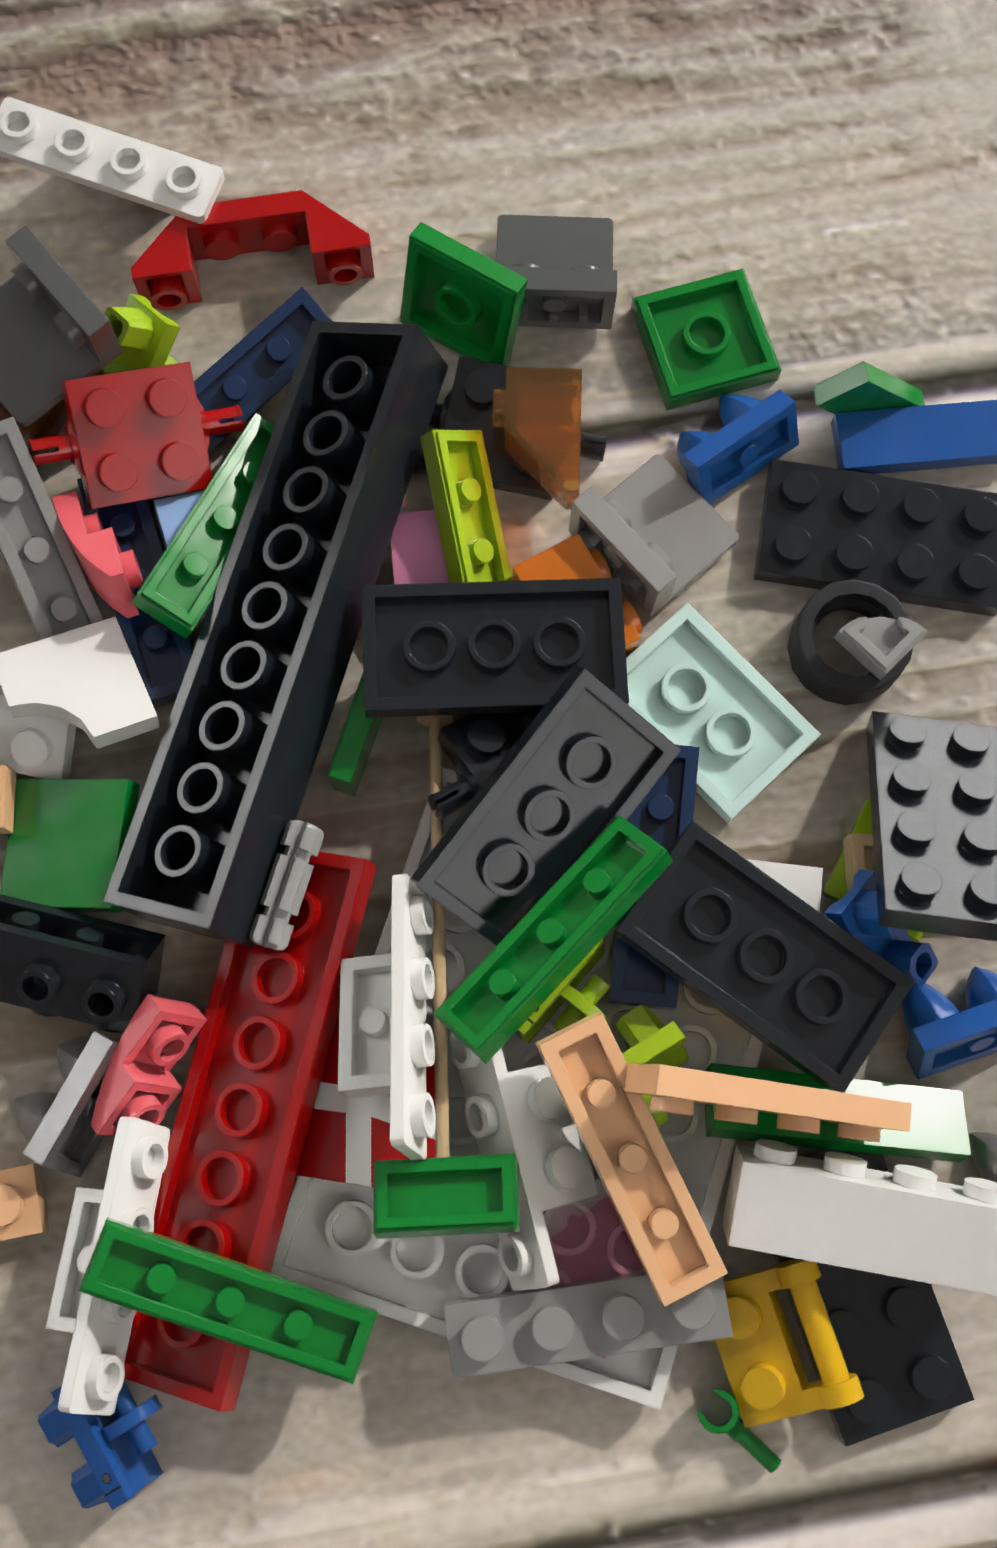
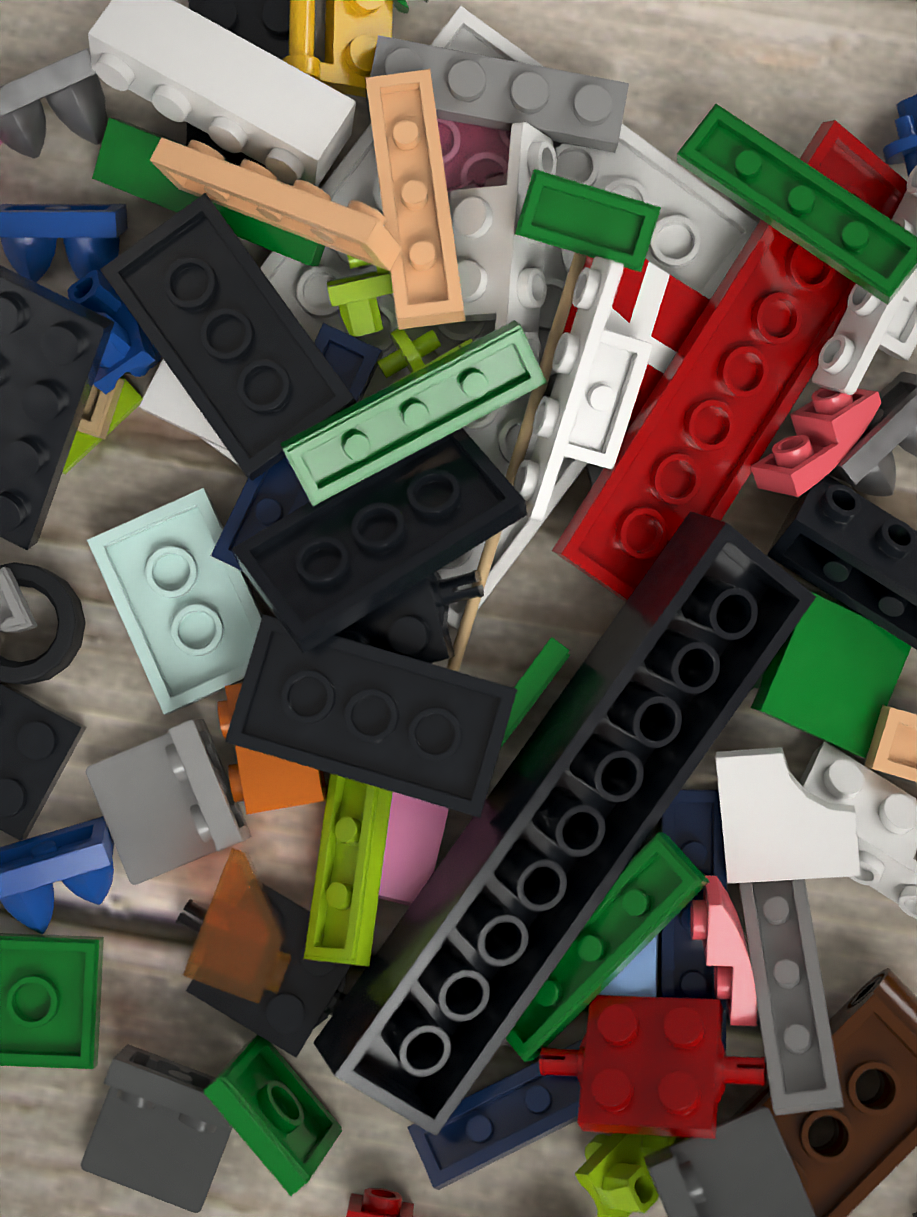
camera: 155 degrees left, 10 degrees up
light grey axle [249,820,324,951] -> none

